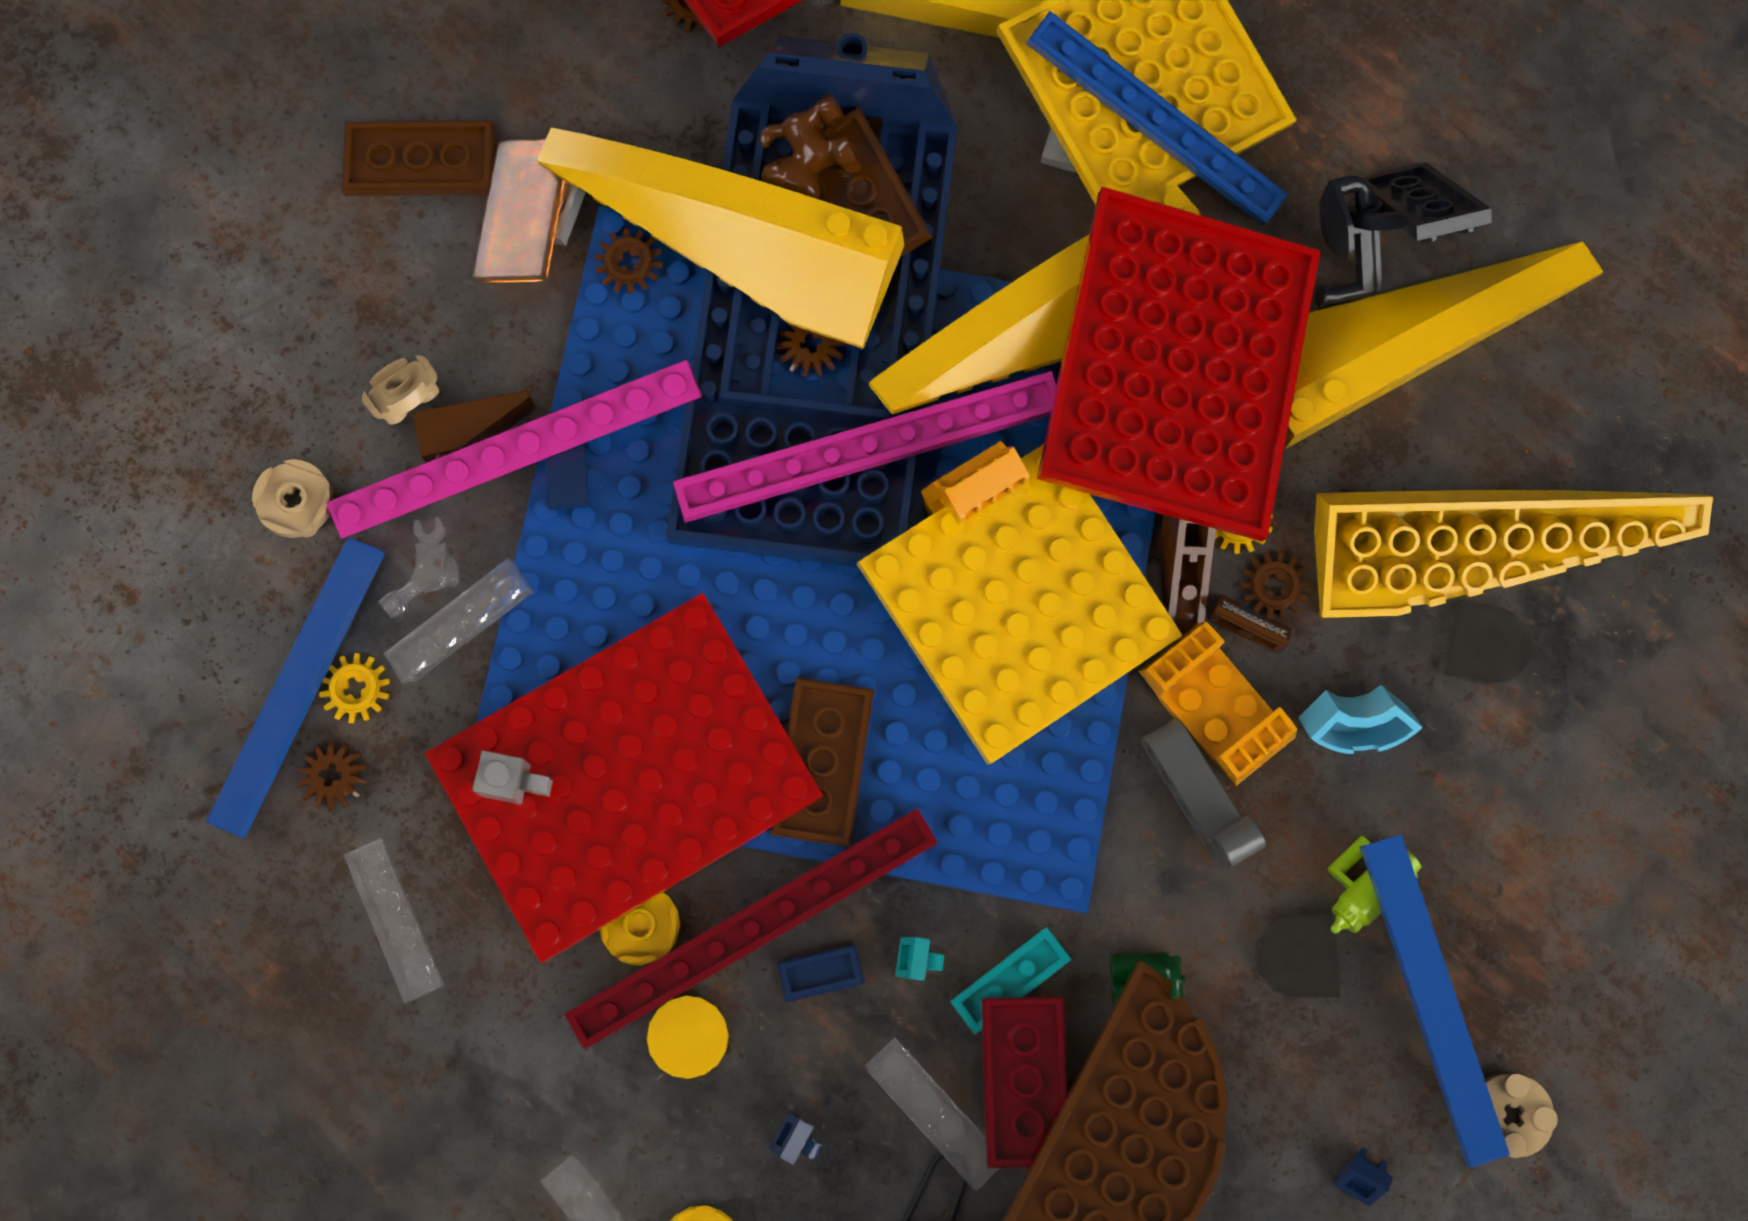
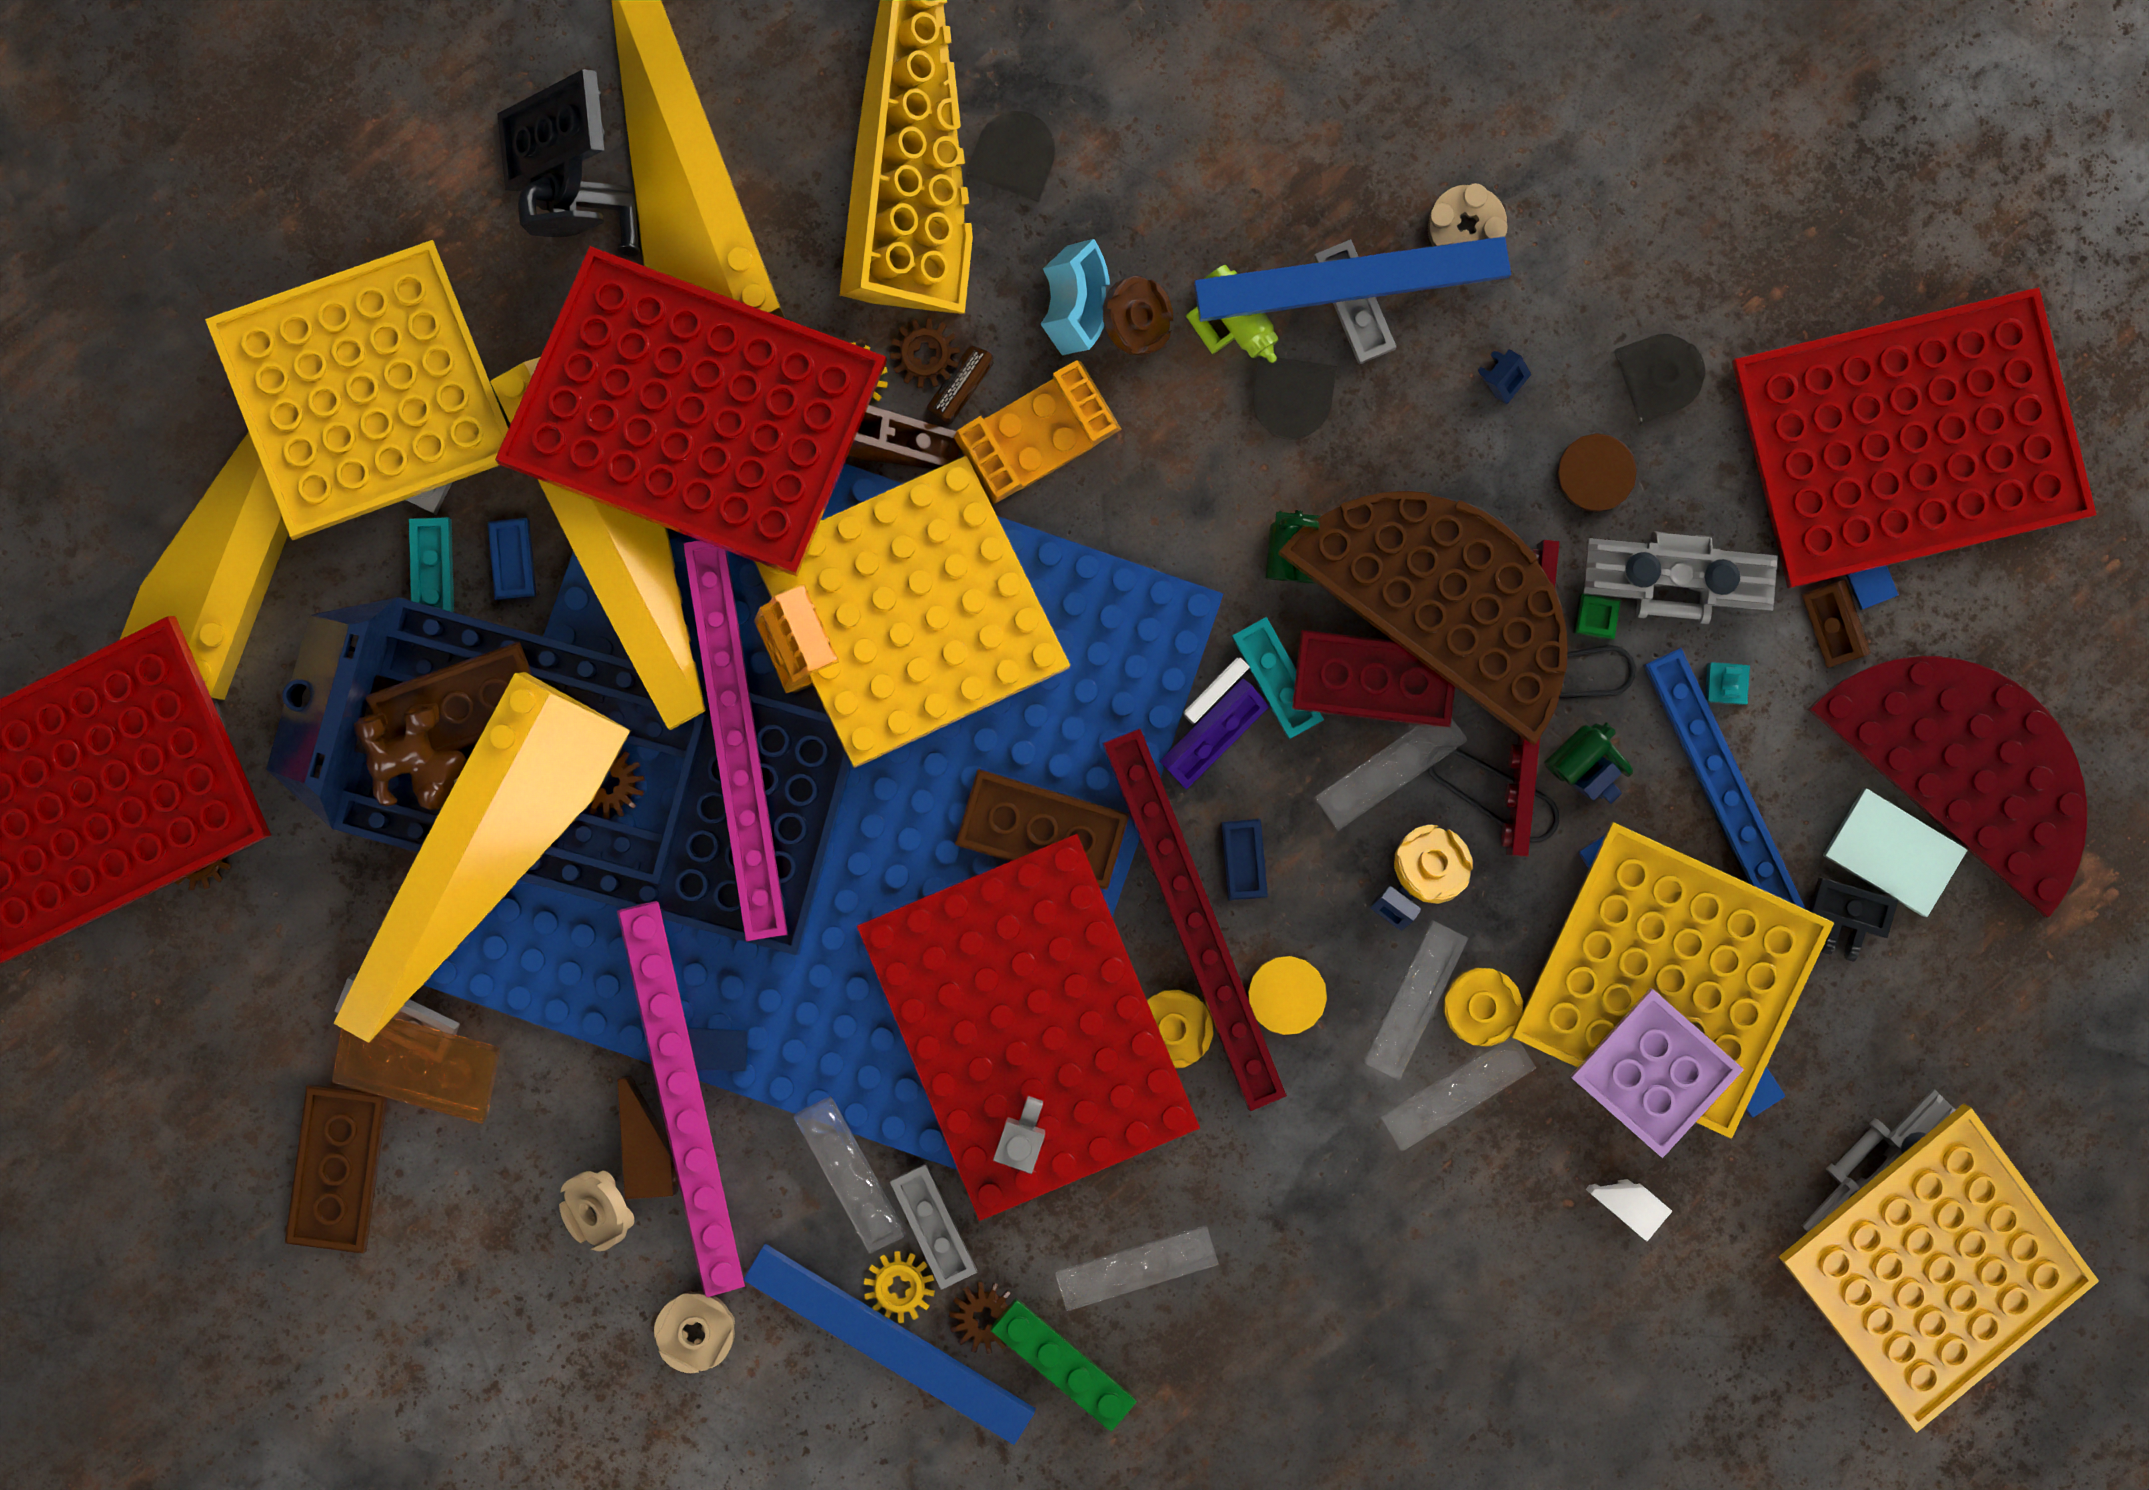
camera: 85 degrees left, 10 degrees up
clear piece [379,518,459,619] -> none
reddish brown gear [594,229,663,294] -> none
teal tile [895,937,944,981] -> none
blue tile [1026,11,1288,226] -> none
dark grey beam [1141,718,1266,871] -> none
none -> teal plate [409,517,454,613]
none -> blue tile [488,518,537,601]
none -> light grey plate [890,1163,977,1290]
none -> green plate [990,1298,1137,1432]
none -> reddish brown tile [1103,275,1173,356]
none -> dark purple plate [1159,678,1270,790]
none -> white tile [1183,658,1250,725]
none -> light grey plate [1314,239,1396,365]
none -> clear plate [1363,920,1469,1081]
none -> yellow tile [1394,825,1473,904]

